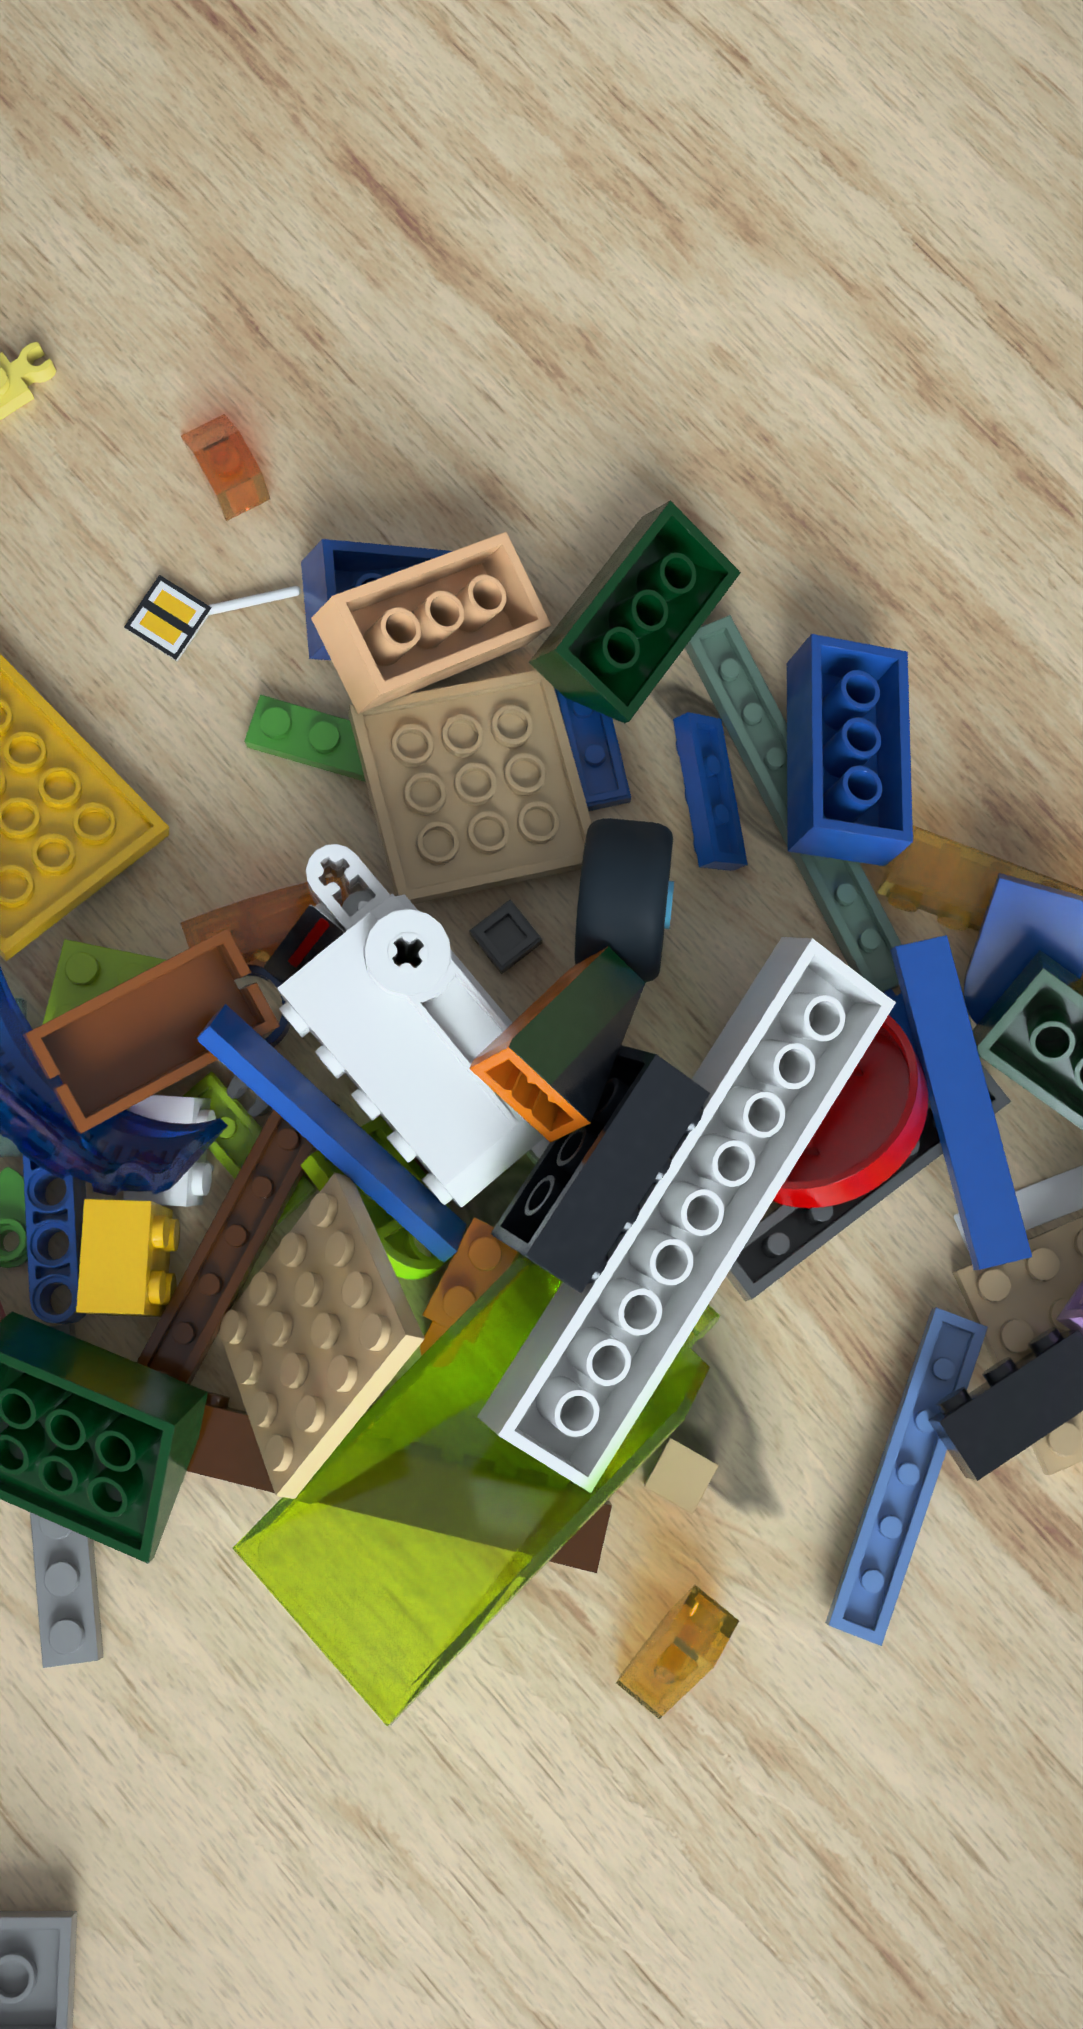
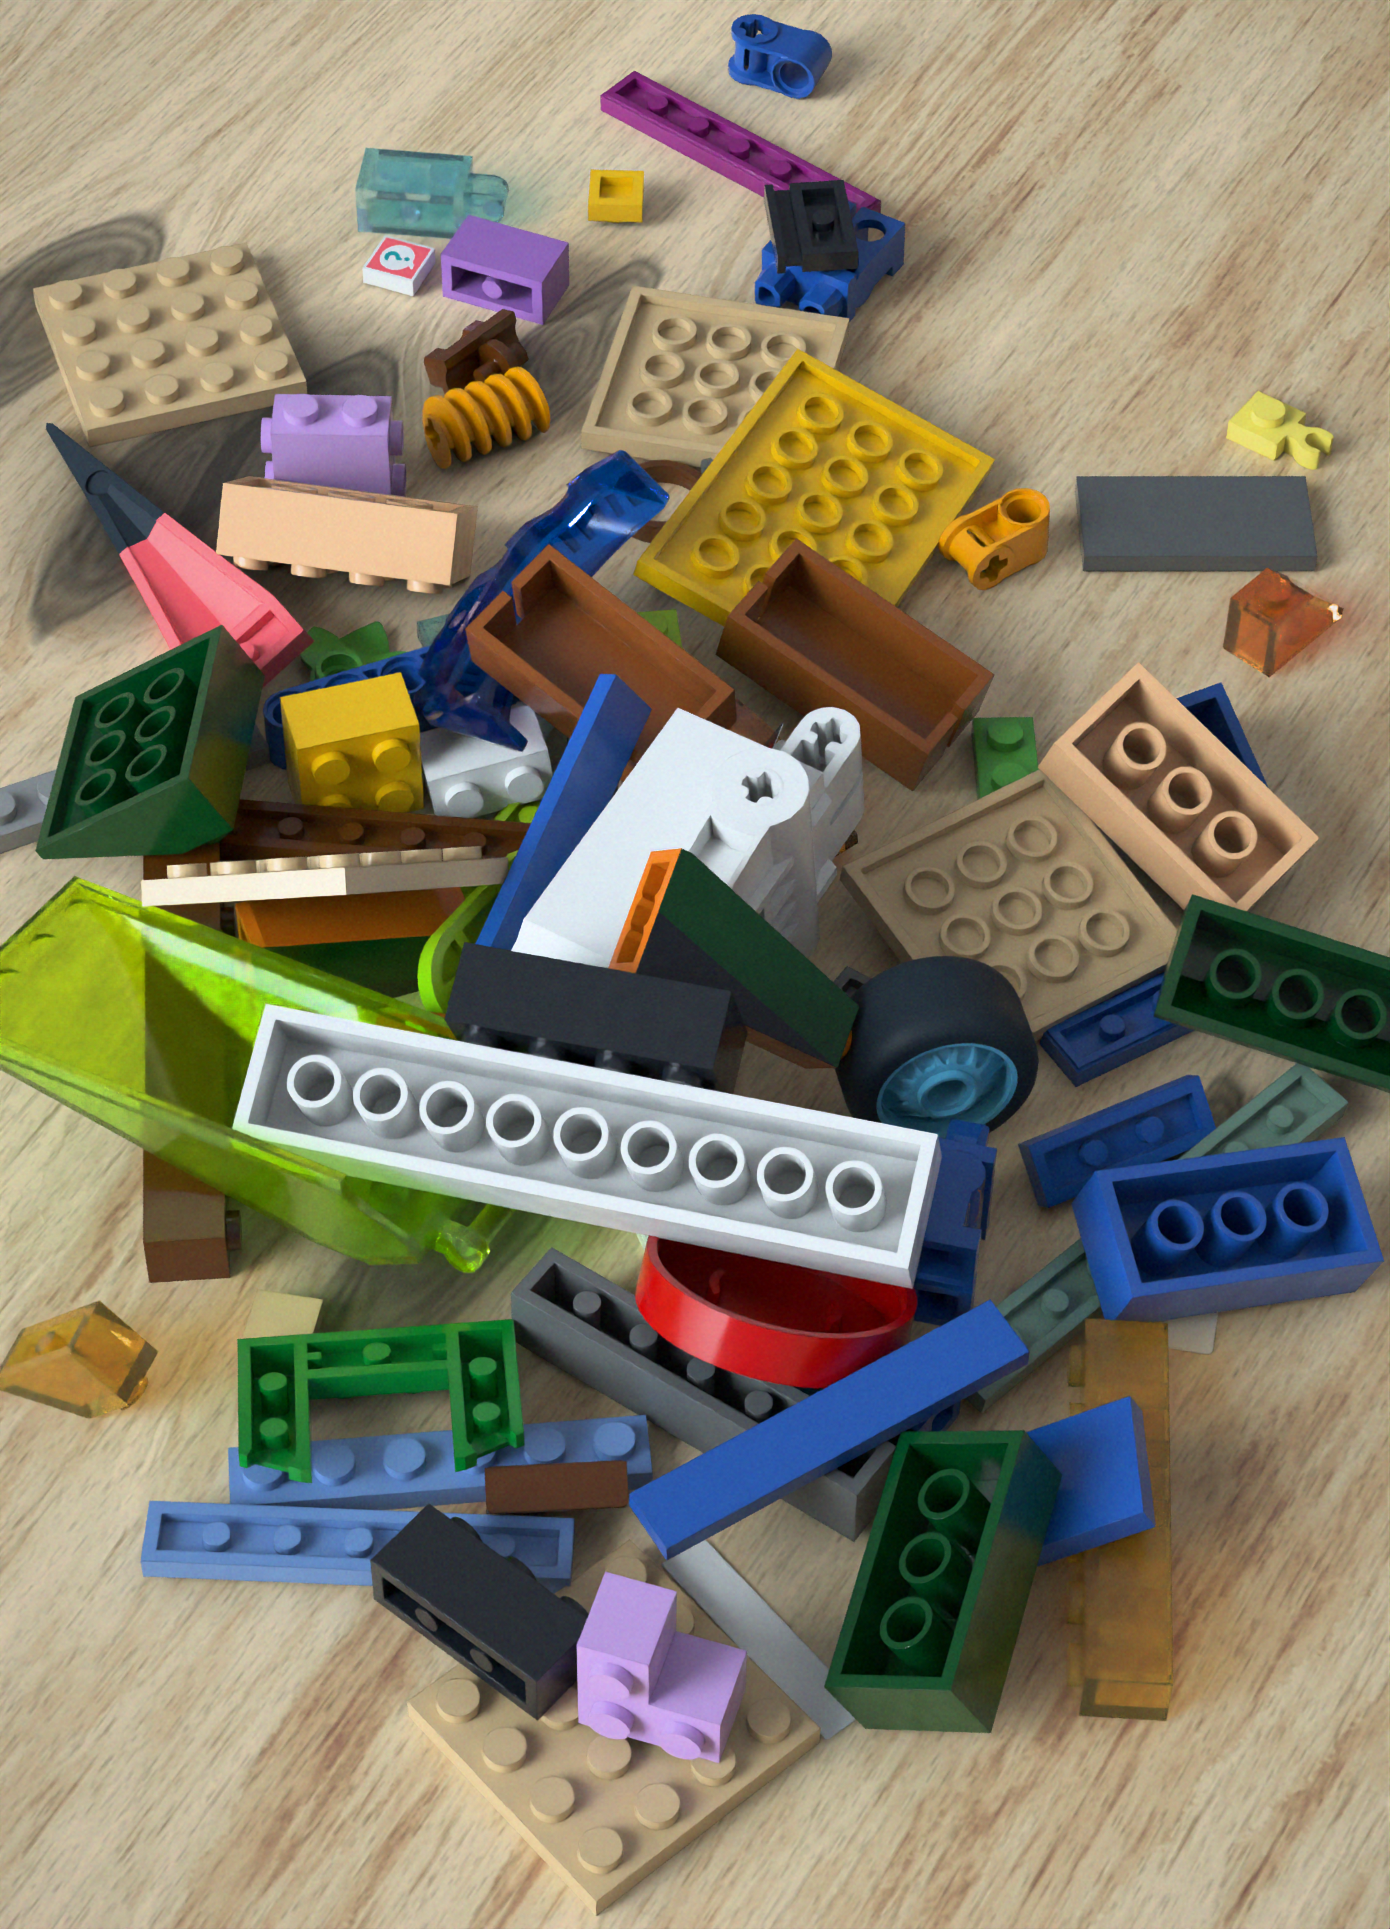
camera: 70 degrees right, 30 degrees down
piece [124,575,301,662] -> none
none -> medium blue plate [228,1415,653,1510]
none -> green wedge [237,1319,525,1483]
none -> reddish brown slope [485,1460,629,1514]
none -> dark orange piece [715,538,995,792]
none -> blue hips [913,1119,997,1326]
none -> light orange piece [938,488,1050,590]
none -> dark grey tile [1075,476,1318,571]

